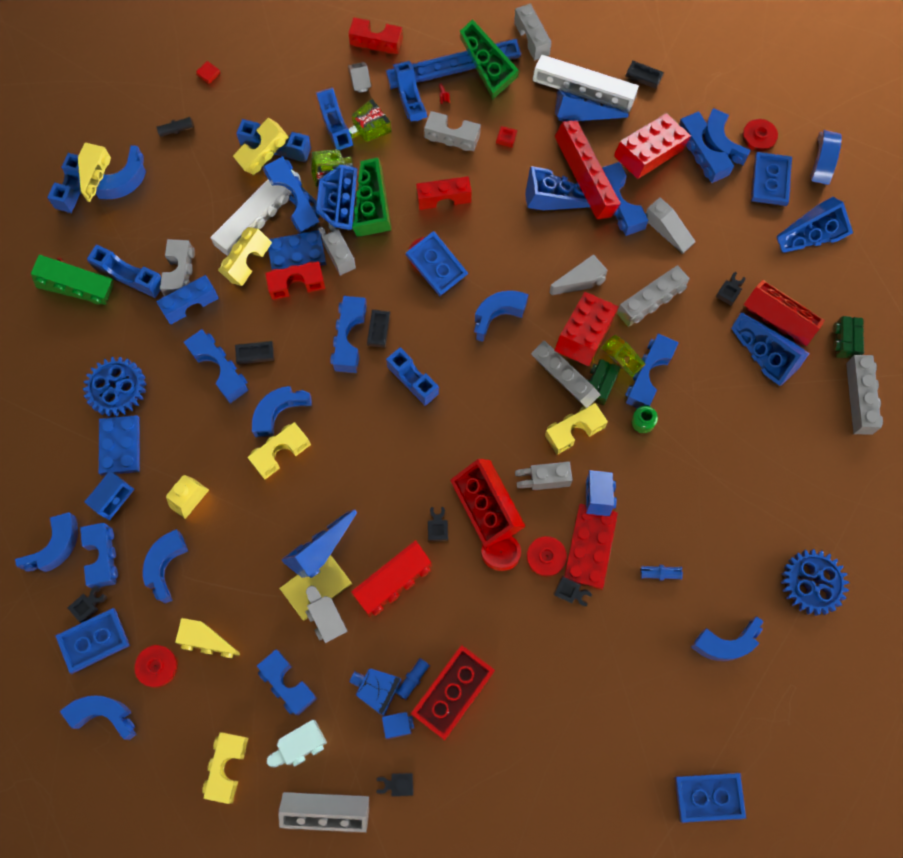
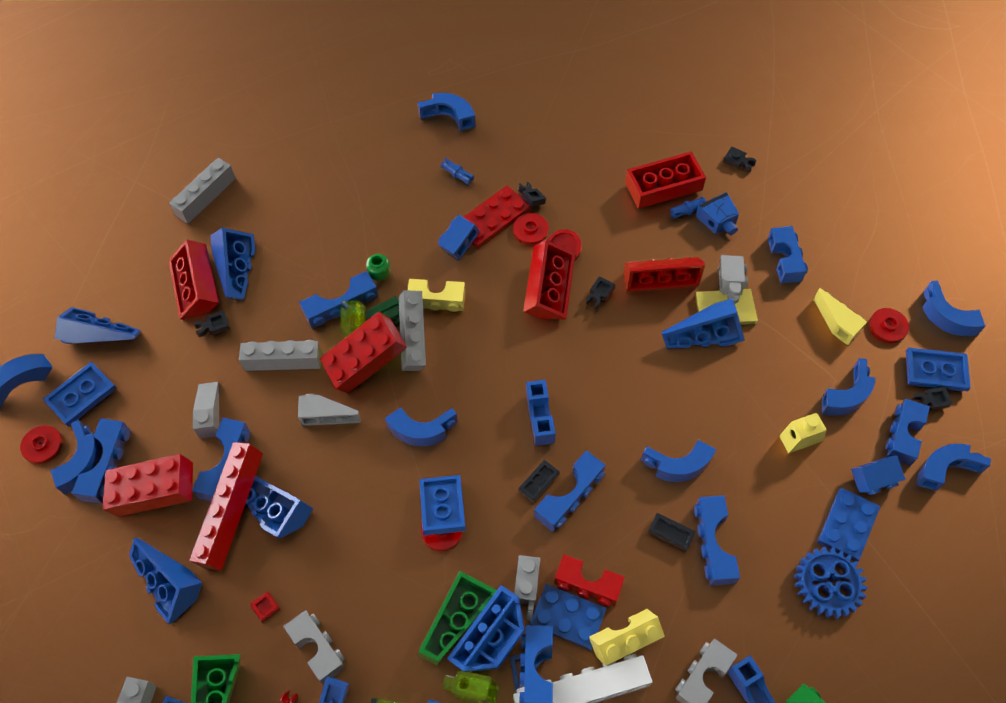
camera: 145 degrees left, 10 degrees down
blue arch [156,275,219,325] -> none
light yellow arch [202,732,249,804] -> none
light yellow arch [248,422,311,480] -> none
light aqua hinge [266,720,327,767] -> none
light grey brick [279,792,369,832] -> none
blue brick [382,712,414,739] -> none
red arch [416,176,472,210] -> none
light grey hinge [515,462,573,490] -> none
white brick [533,55,639,112] -> none
black plate [625,60,664,89] -> none
blue plate [675,773,746,823] -> none
blue gear [781,549,849,616] -> none
dark green brick [833,316,864,359] -> none

